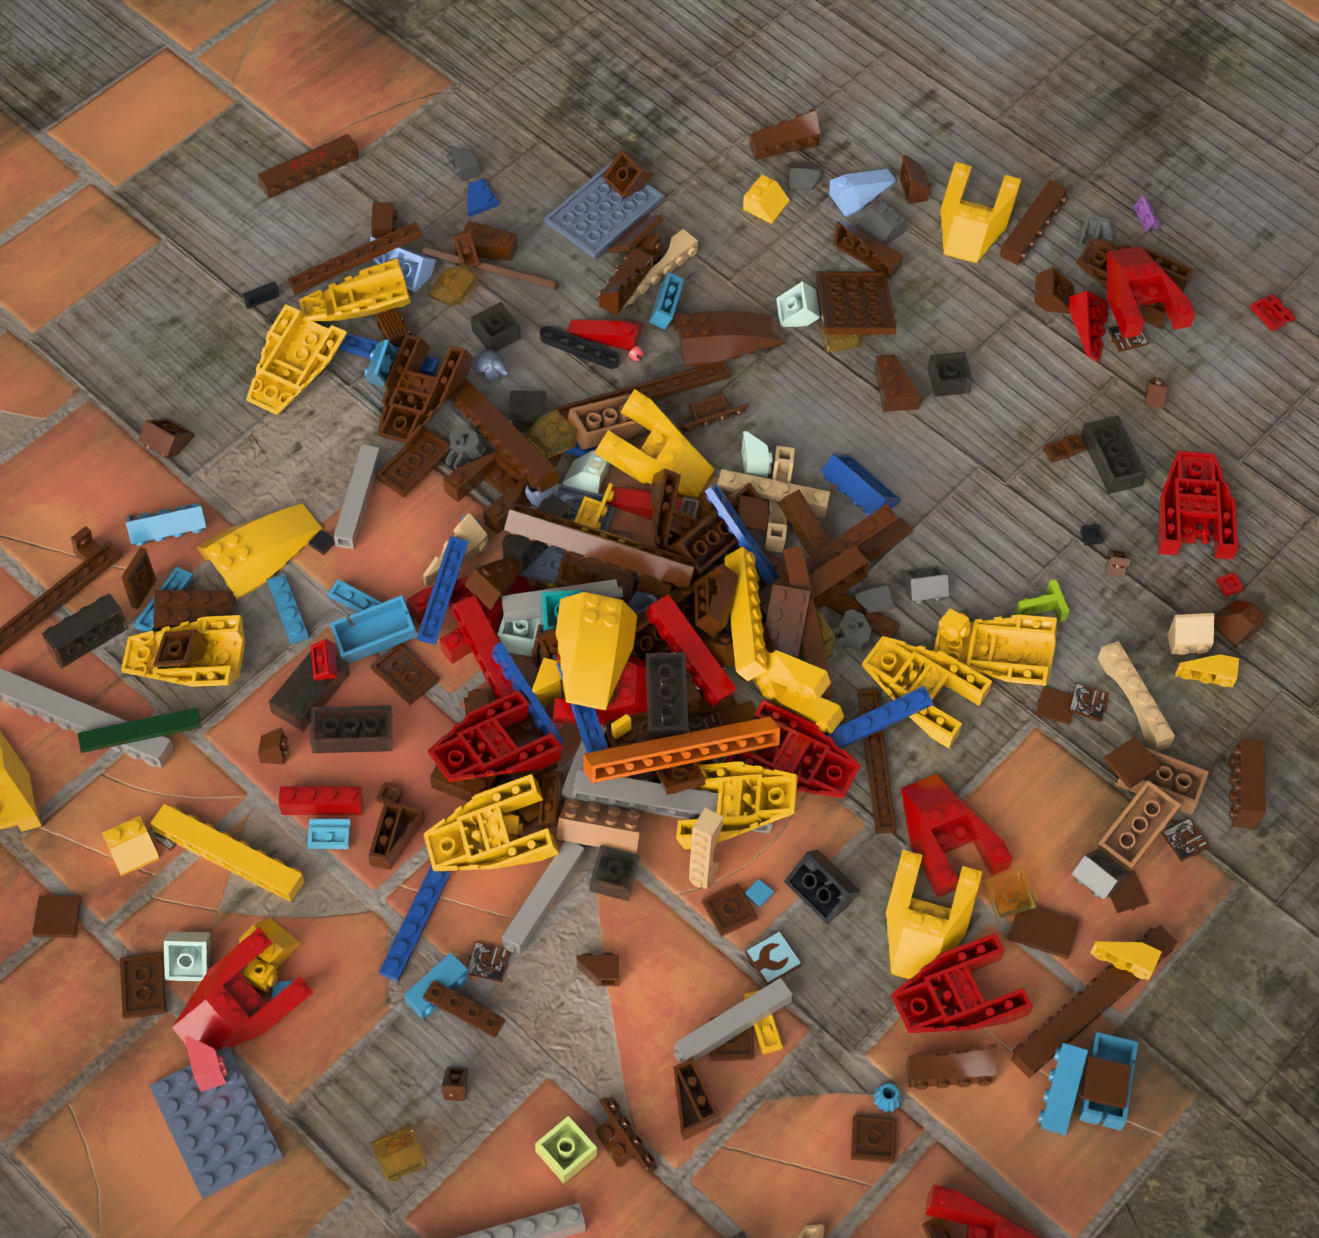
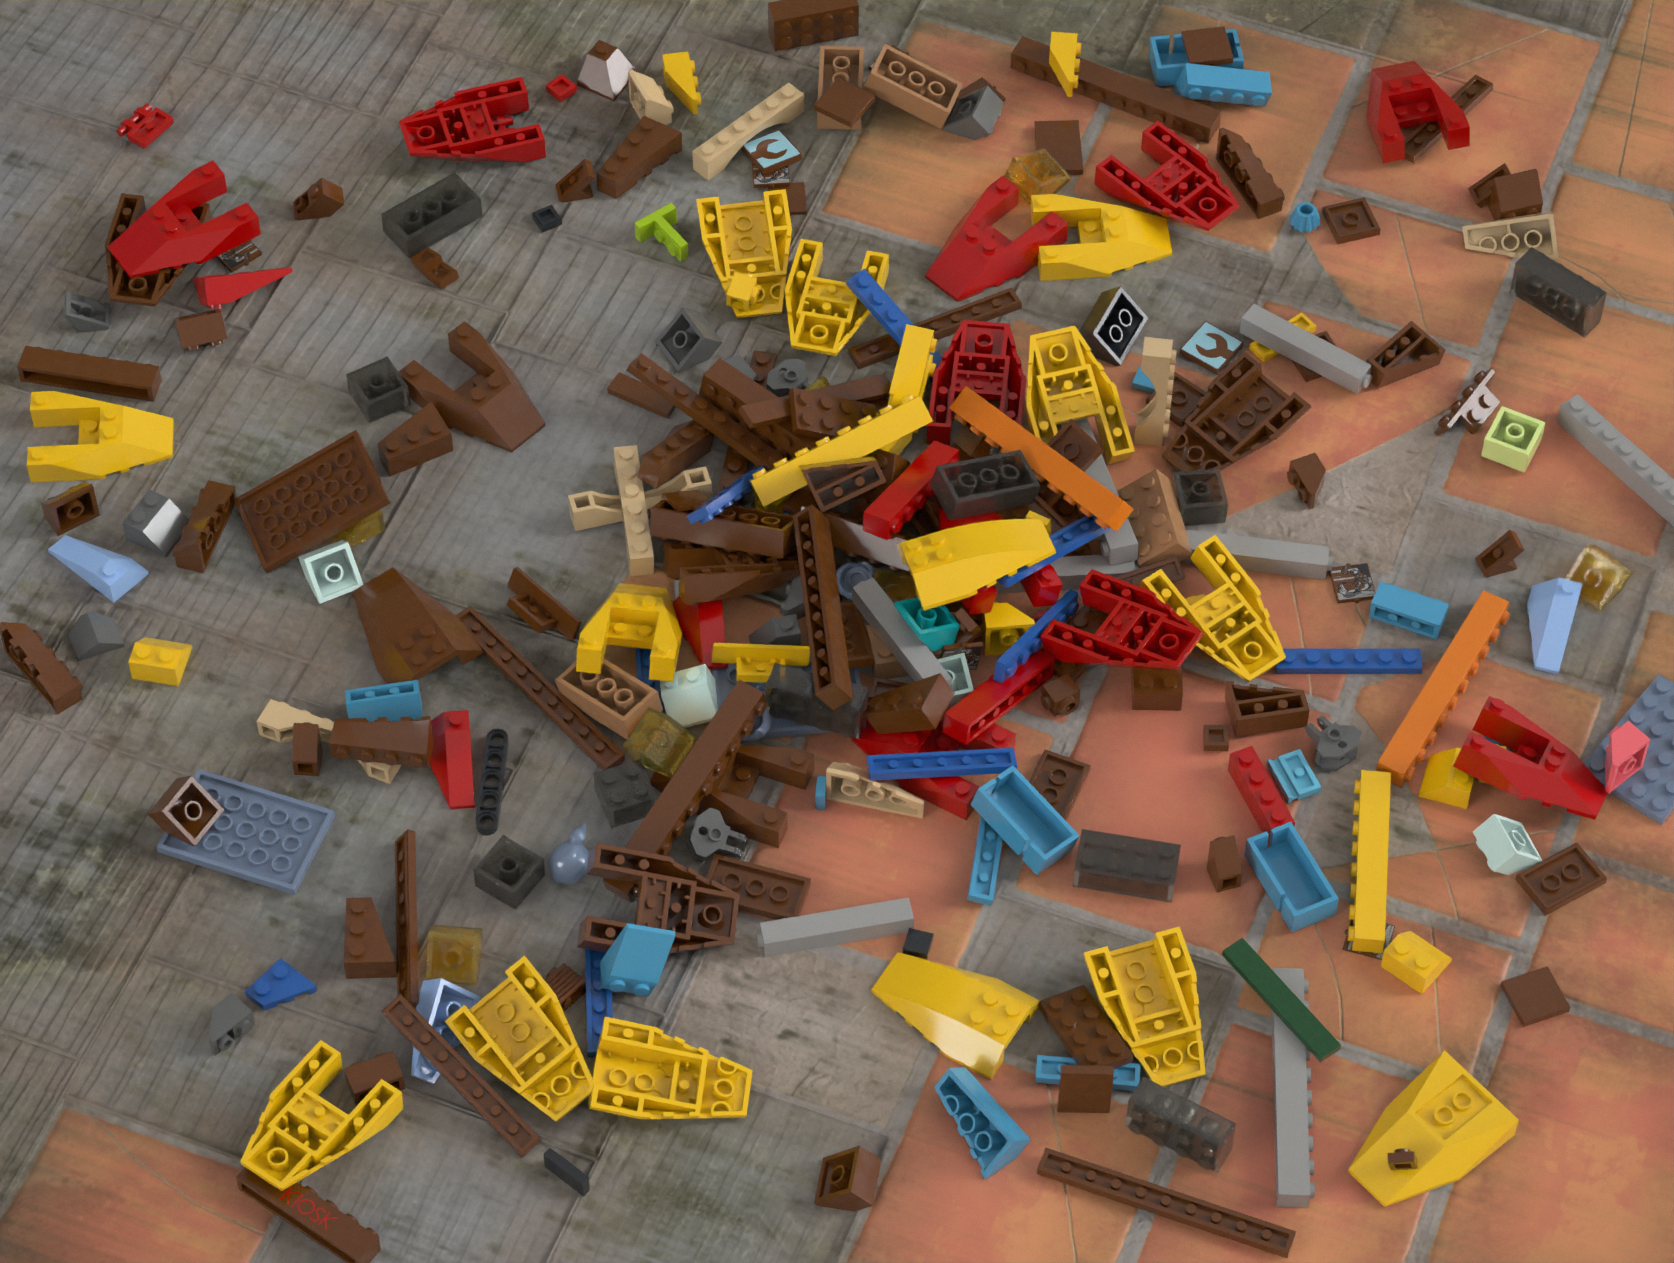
camera: 110 degrees left, 5 degrees down
reddish brown slope [71,526,101,560] -> none
reddish brown slope [153,629,208,667] -> none
dark azure plate [267,574,309,644] -> none
clear smoke brick [310,705,393,753] -> none
red slope [311,639,338,681] -> none
reddish brown bracket [423,981,505,1038] -> none
reddish brown slope [453,230,480,269] -> none
reddish brown tile [608,215,664,253] -> none
coral hinge [628,345,644,361] -> none
light aqua slope [741,431,772,479] -> none
blue slope [821,454,901,516] -> none
medium lavender hinge [1134,195,1160,233] -> none
none -> yellow wedge [240,1040,403,1191]
none -> reddish brown wedge [397,321,545,452]
none -> reddish brown wedge [596,116,682,199]
none -> tile [741,129,802,175]
none -> reddish brown wedge [1162,351,1311,485]
none -> dark azure piece [1244,822,1339,933]
none -> dark grey hinge [1305,715,1361,771]
none -> orange brick [1376,590,1510,788]
none -> light blue wedge [1527,578,1583,675]

